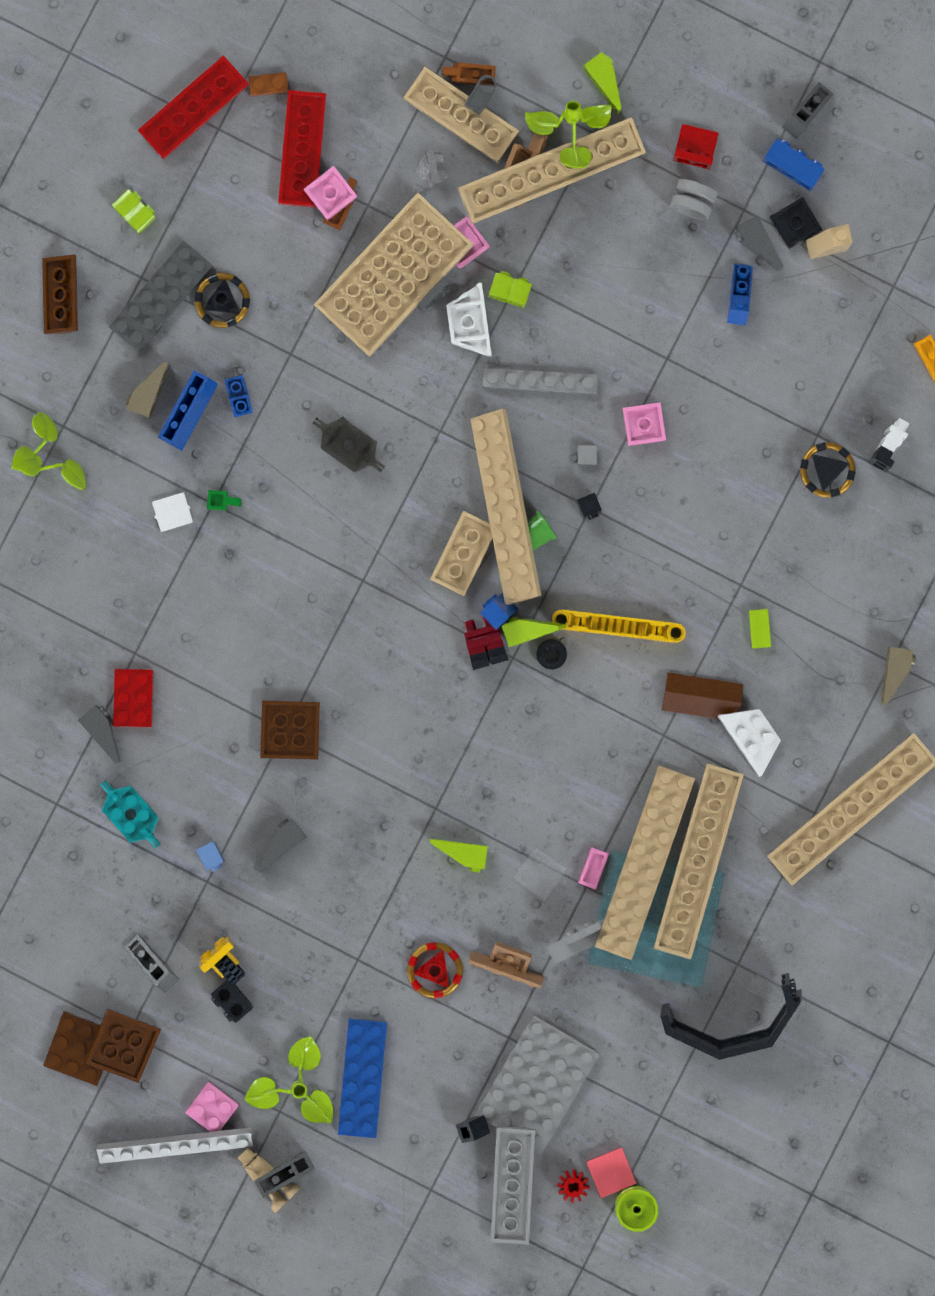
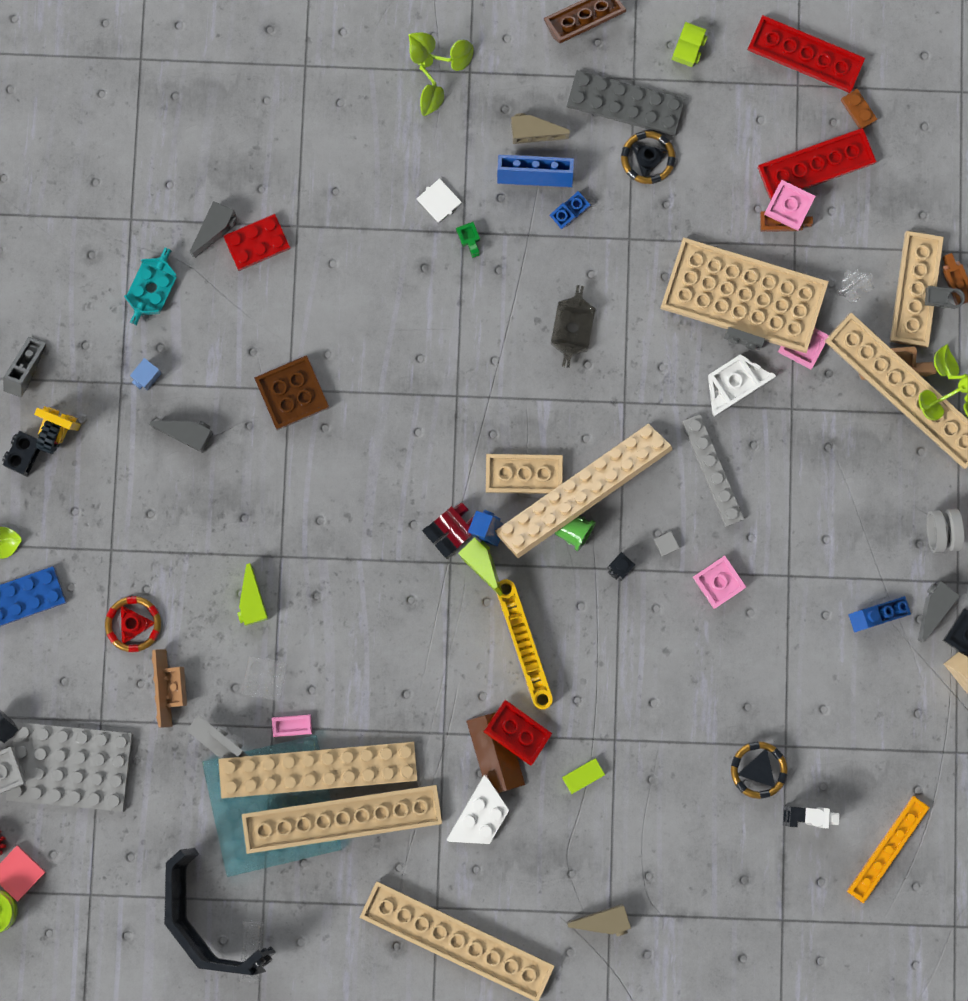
camera: 60 degrees right, 5 degrees down
lime brick [488,271,532,308] -> none
black gear [536,639,567,670] -> none
none -> red plate [483,700,552,766]

